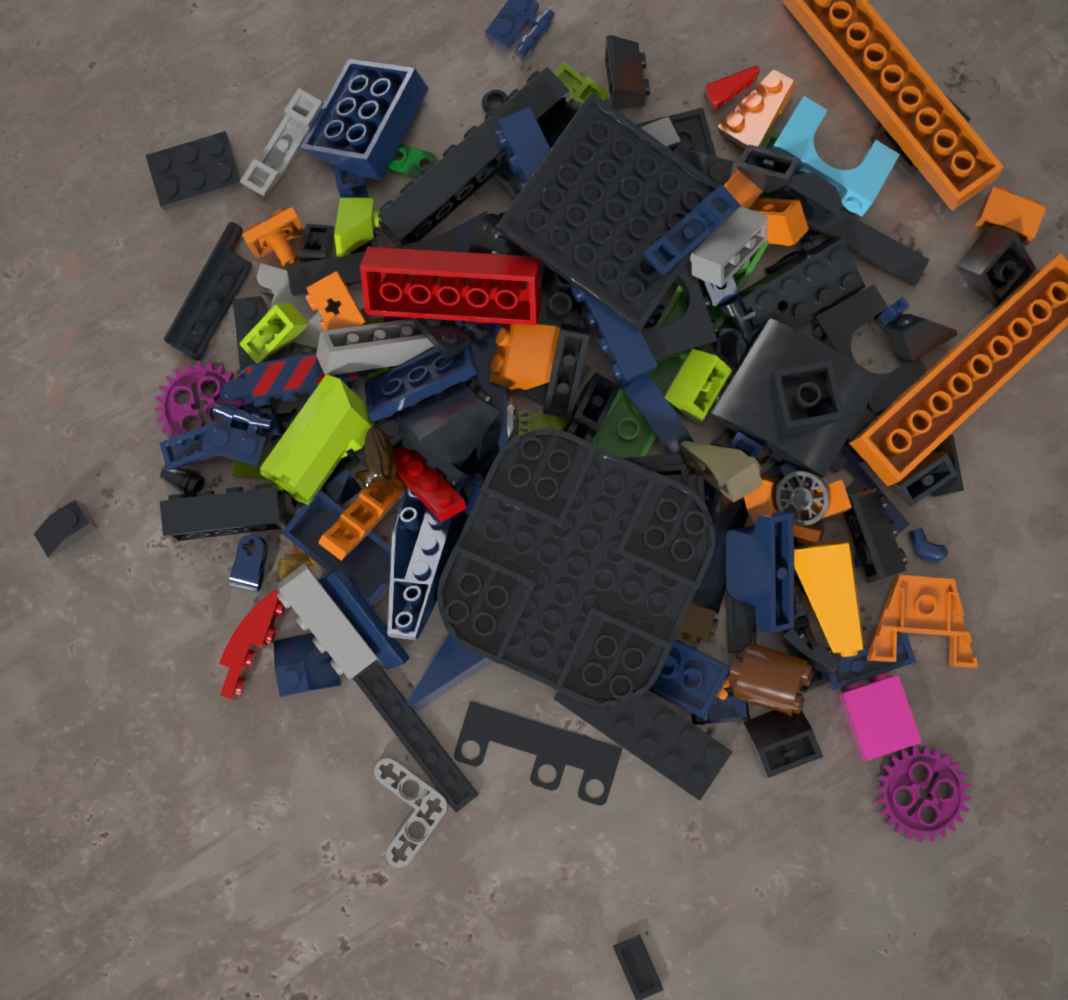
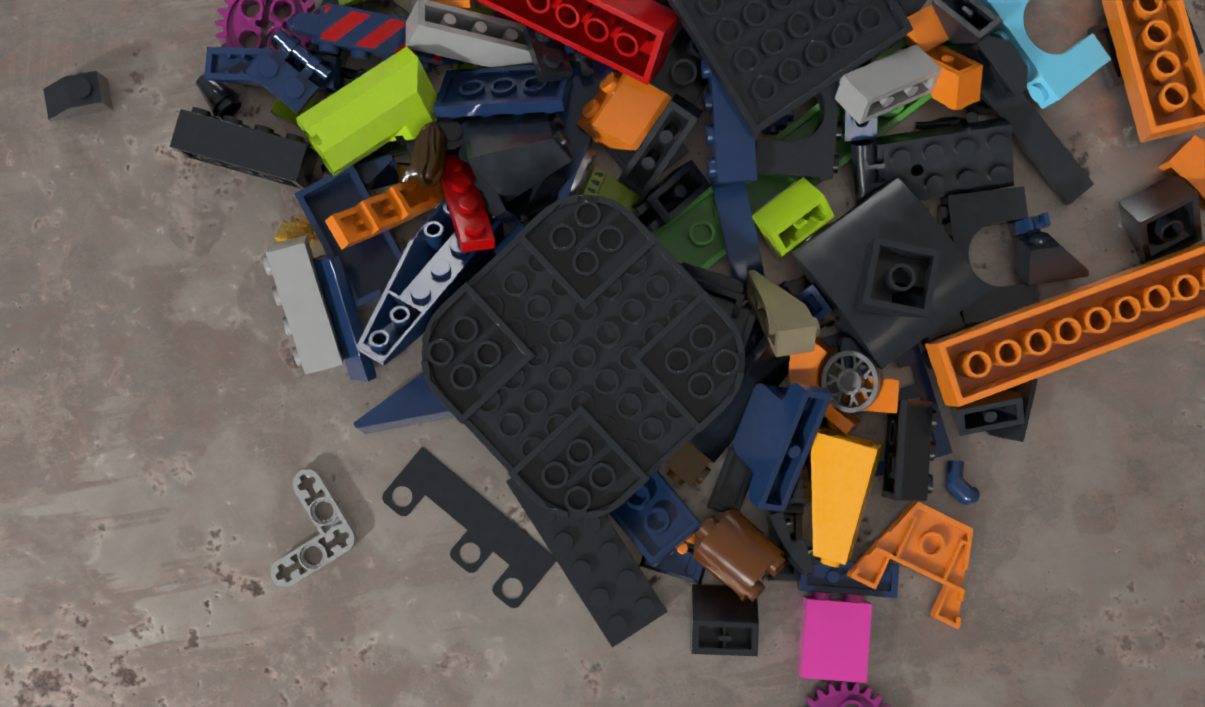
camera: 20 degrees right, 5 degrees up
red slope [219,590,285,700] -> none
dark blue piece [229,535,268,592] -> none
dark blue slope [273,633,342,697] -> none
black tile [353,660,479,813] -> none
dark blue slope [643,184,741,276] -> none
black piece [713,325,748,369] -> none

